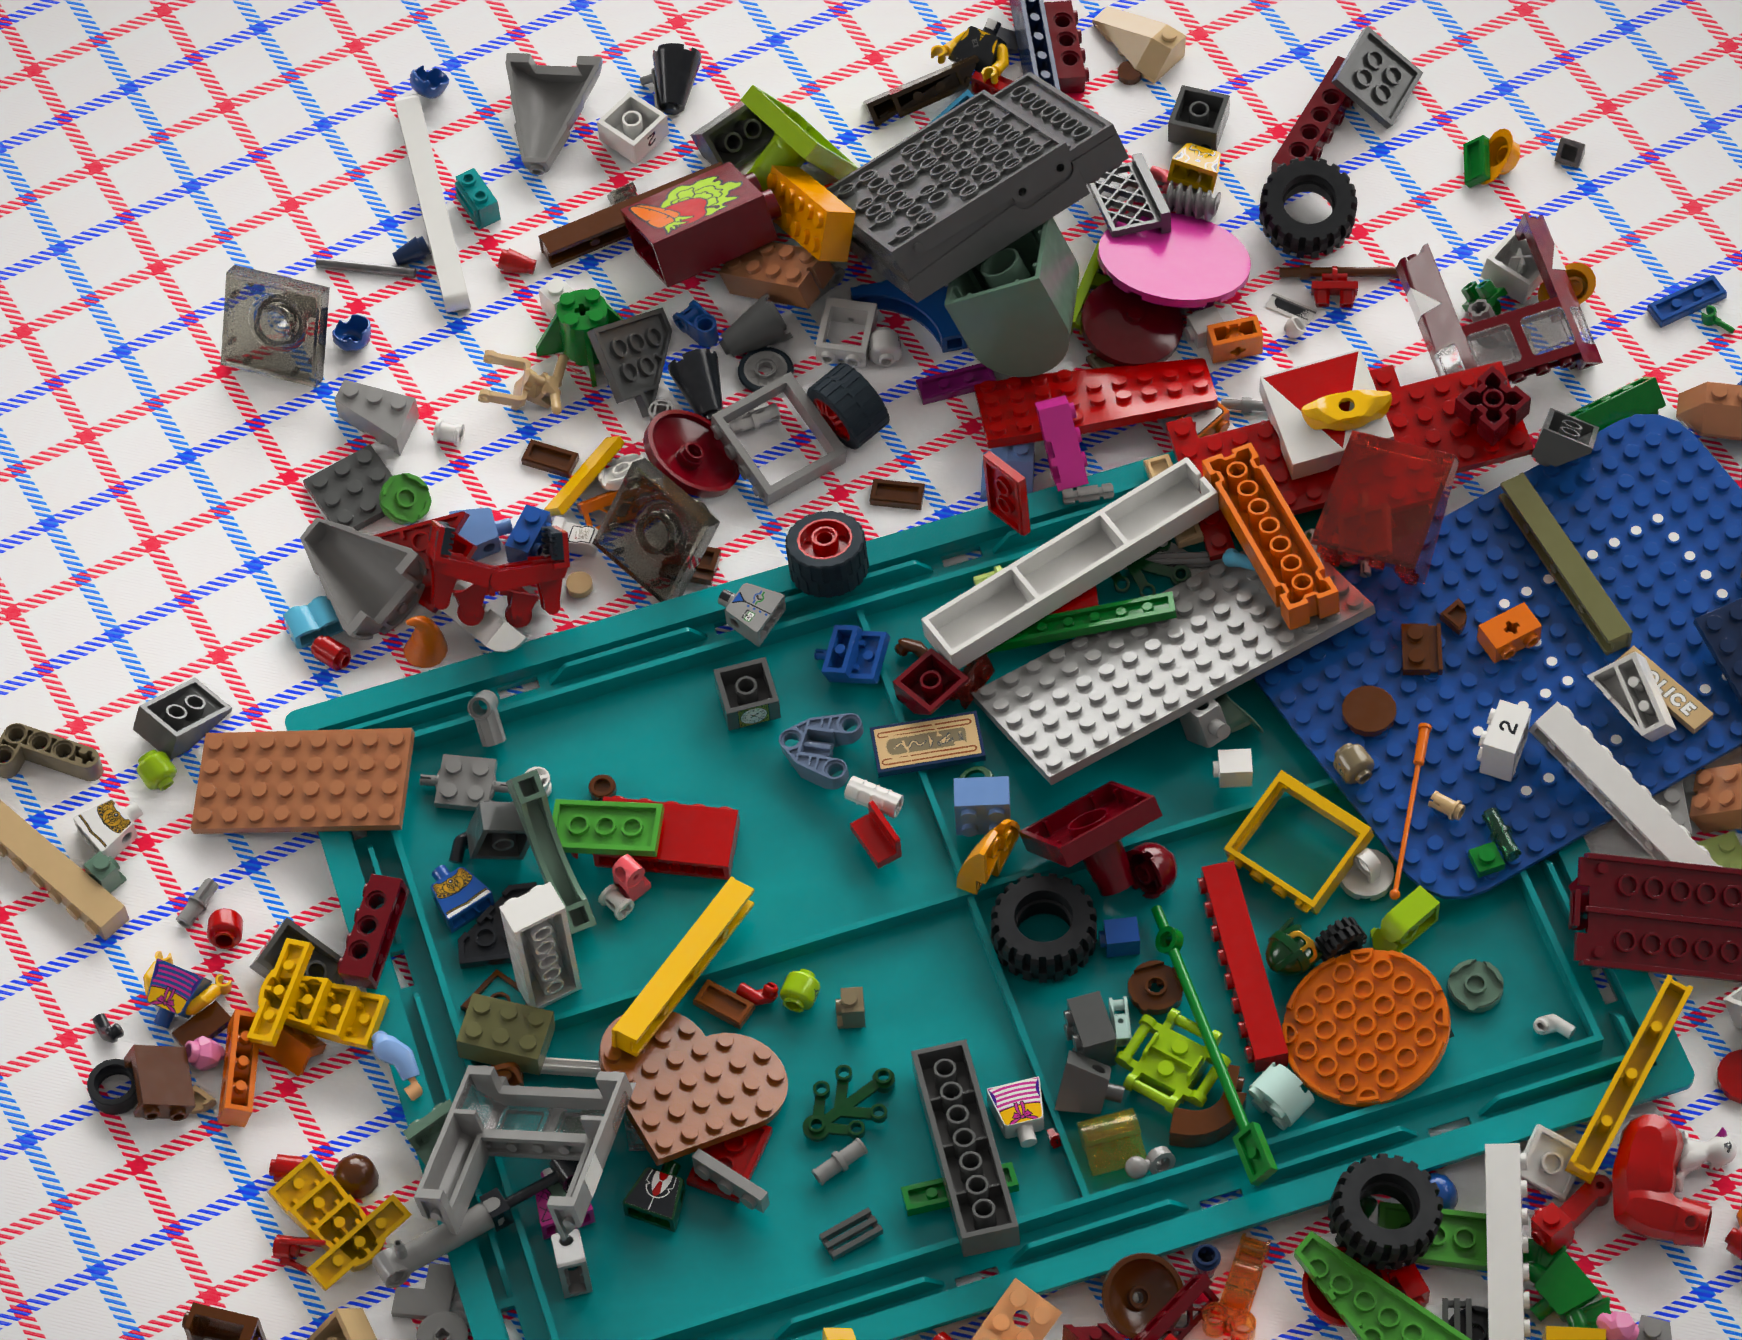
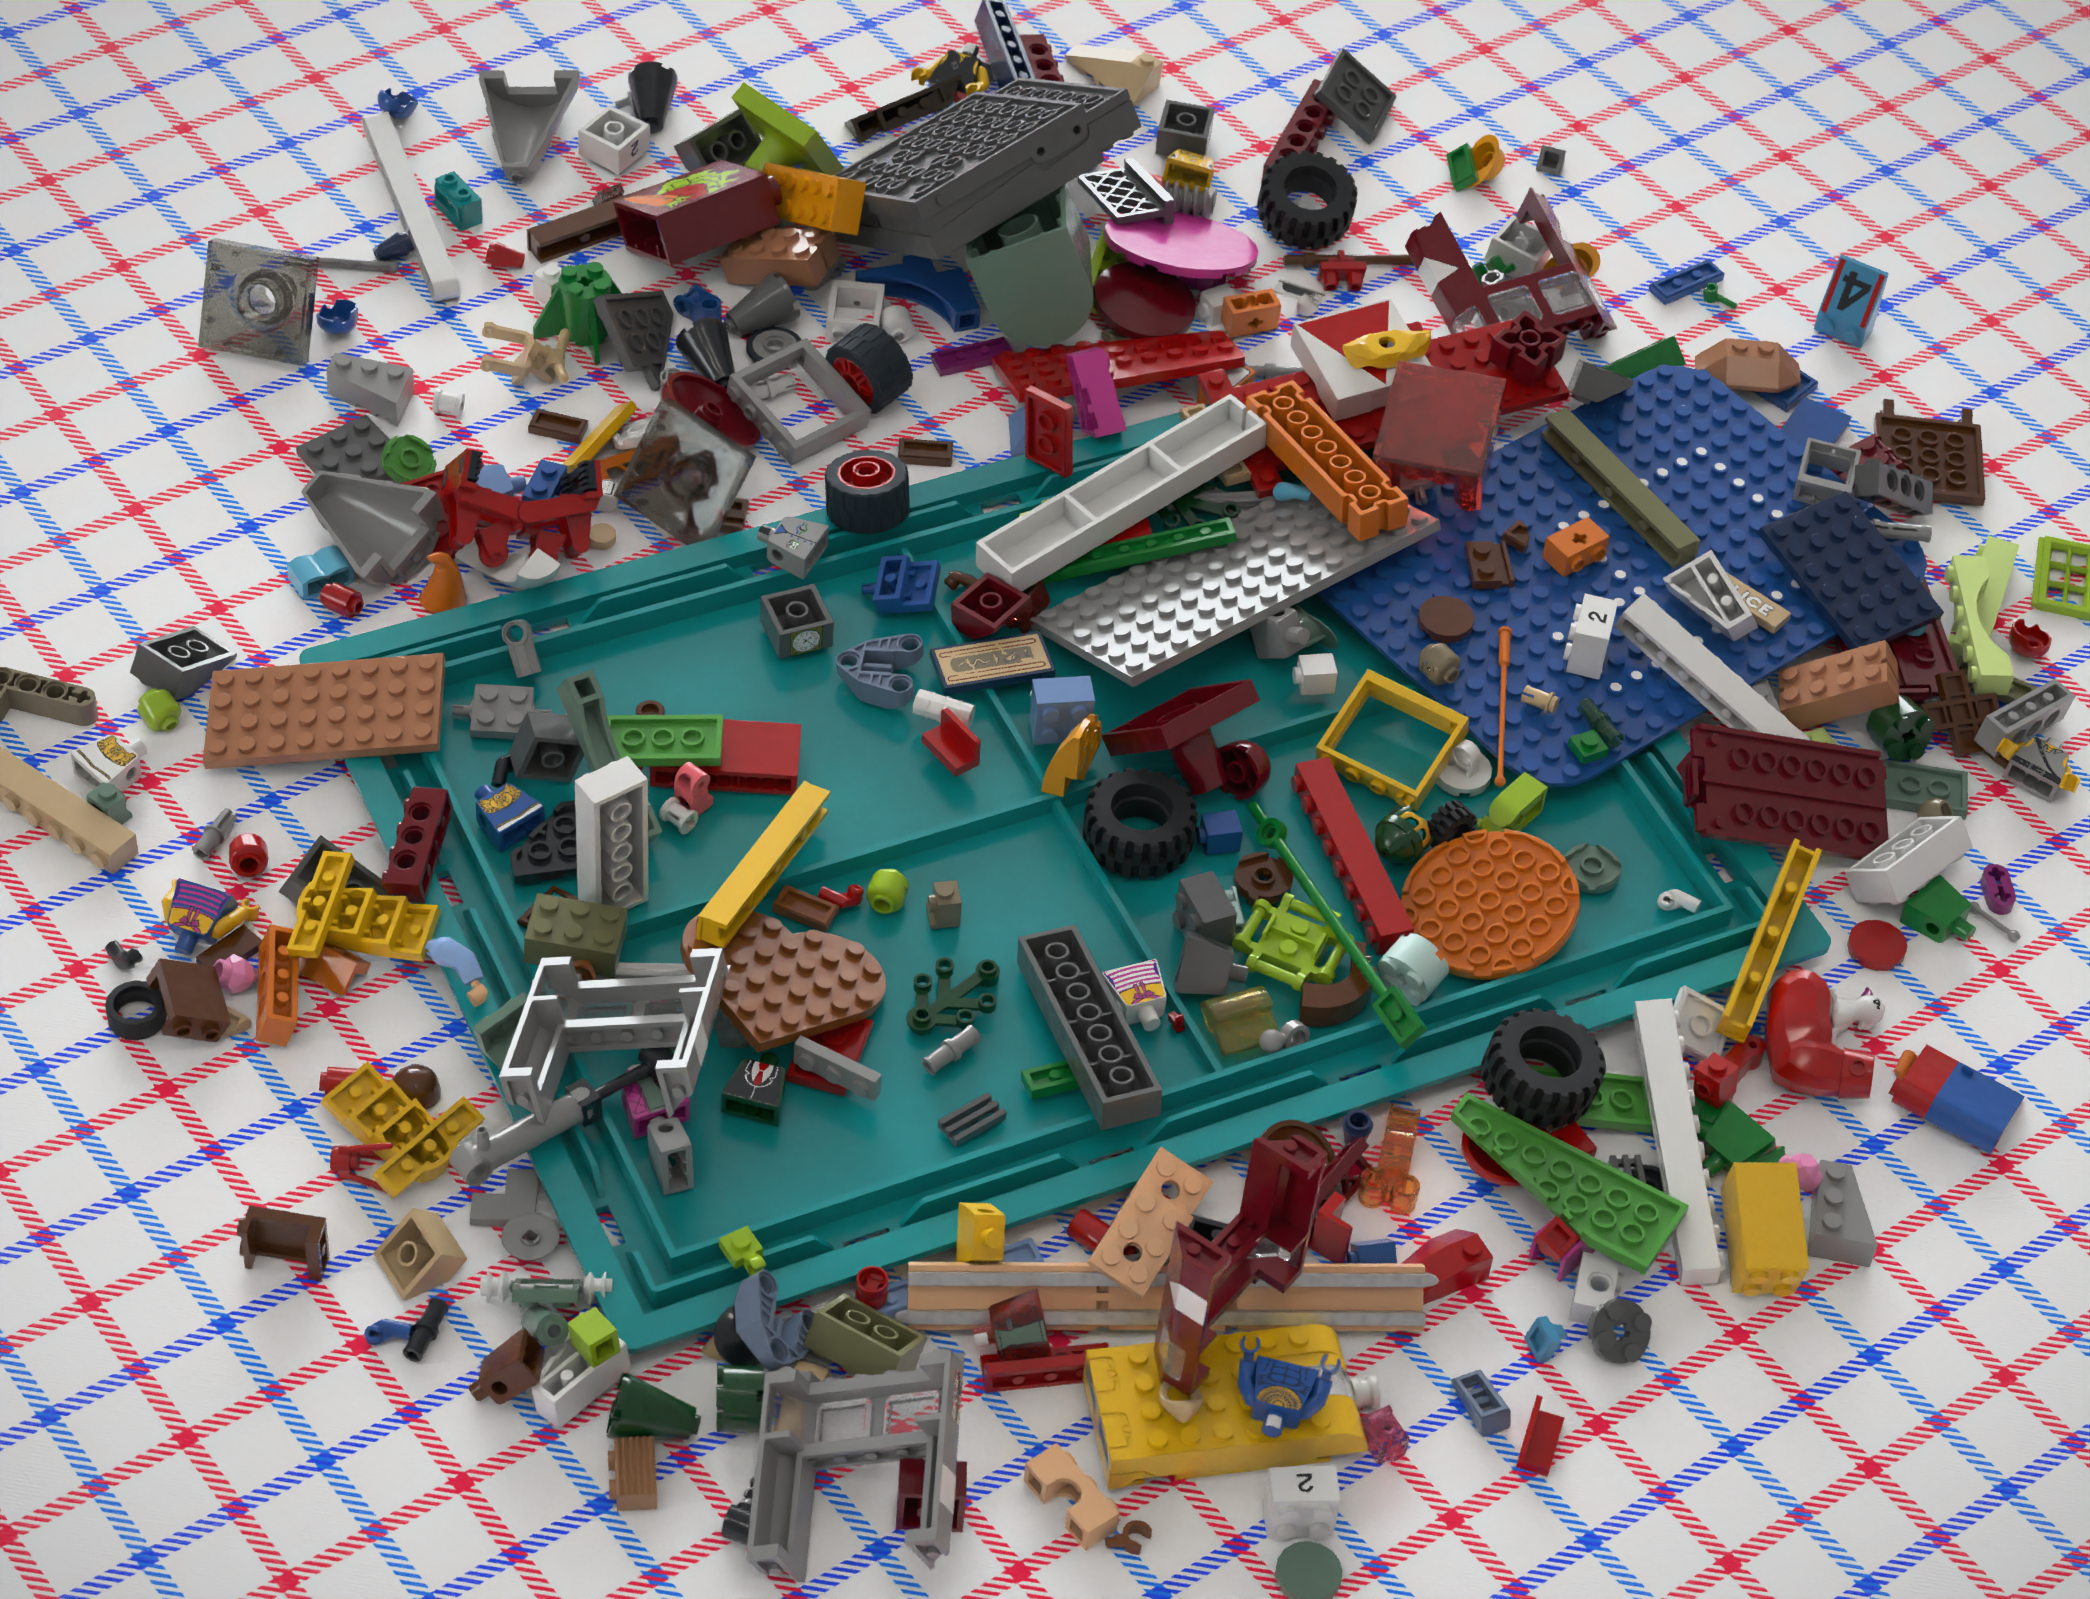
camera: 15 degrees left, 10 degrees down
light grey axle [1062,483,1114,505] -> none

